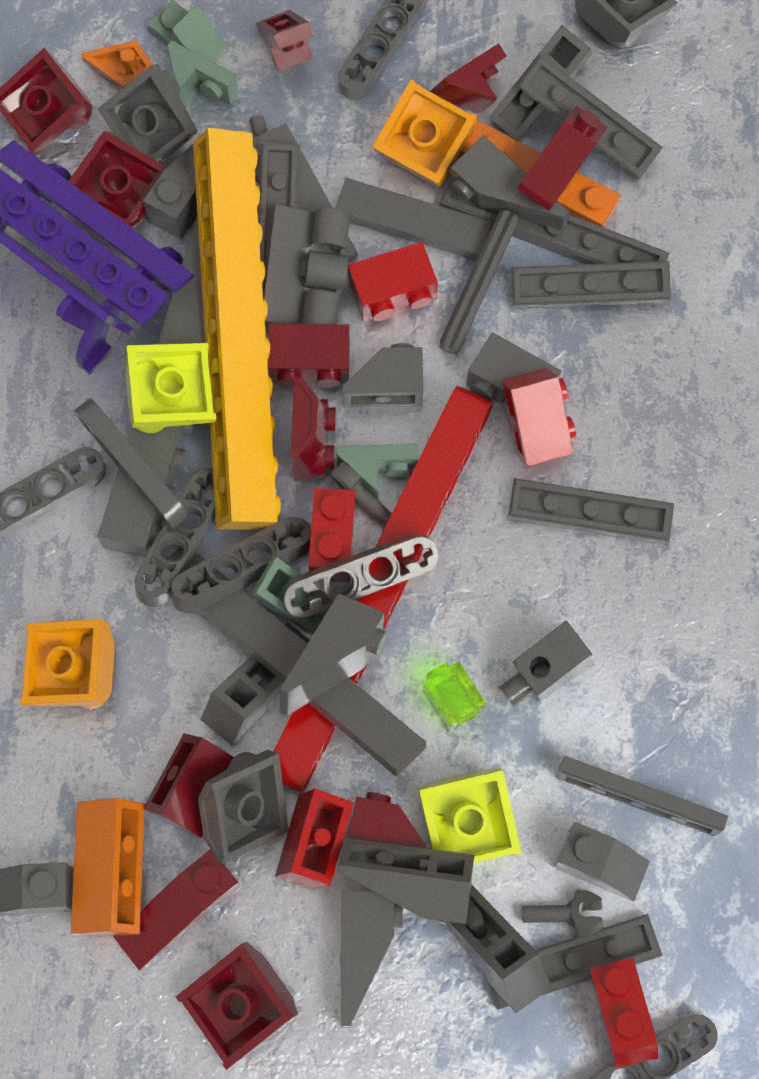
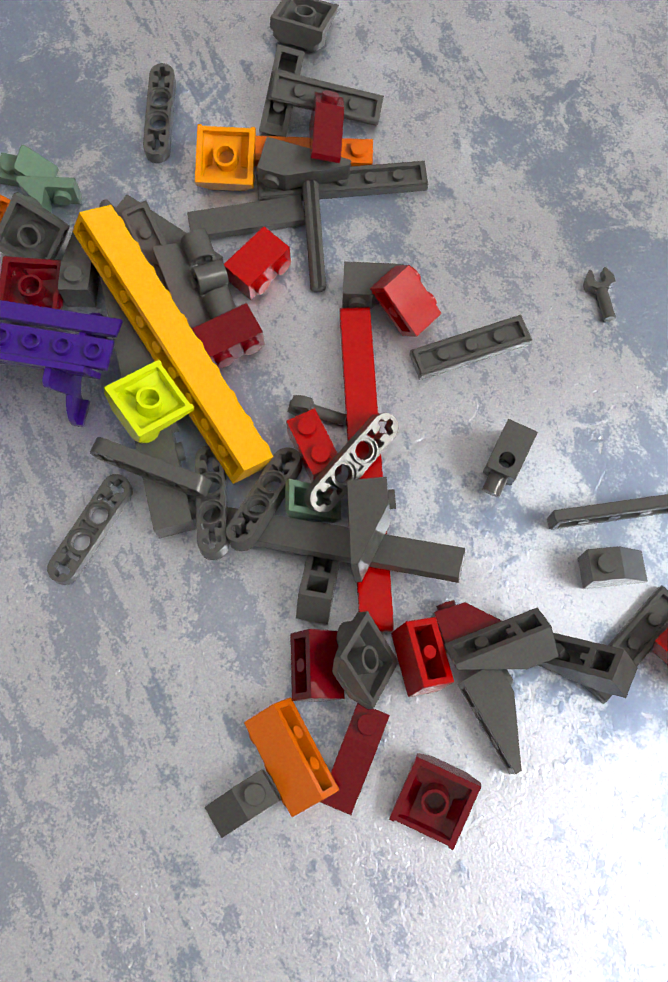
camera: 30 degrees left, 0 degrees up
light orange slope [19,619,115,709] -> none
slope [256,10,313,71] -> none
dark red slope [290,377,336,482] -> none
sand green slope [336,444,418,499] -> none
dark grey slope [343,343,423,408] -> none
neon yellow slope [418,768,522,863] -> none
clear neon green brick [423,661,486,733] -> none
dark red slope [430,43,507,113] -> none
dark grey tile [512,261,671,309] -> none
dark grey bar [522,890,603,937] -> none

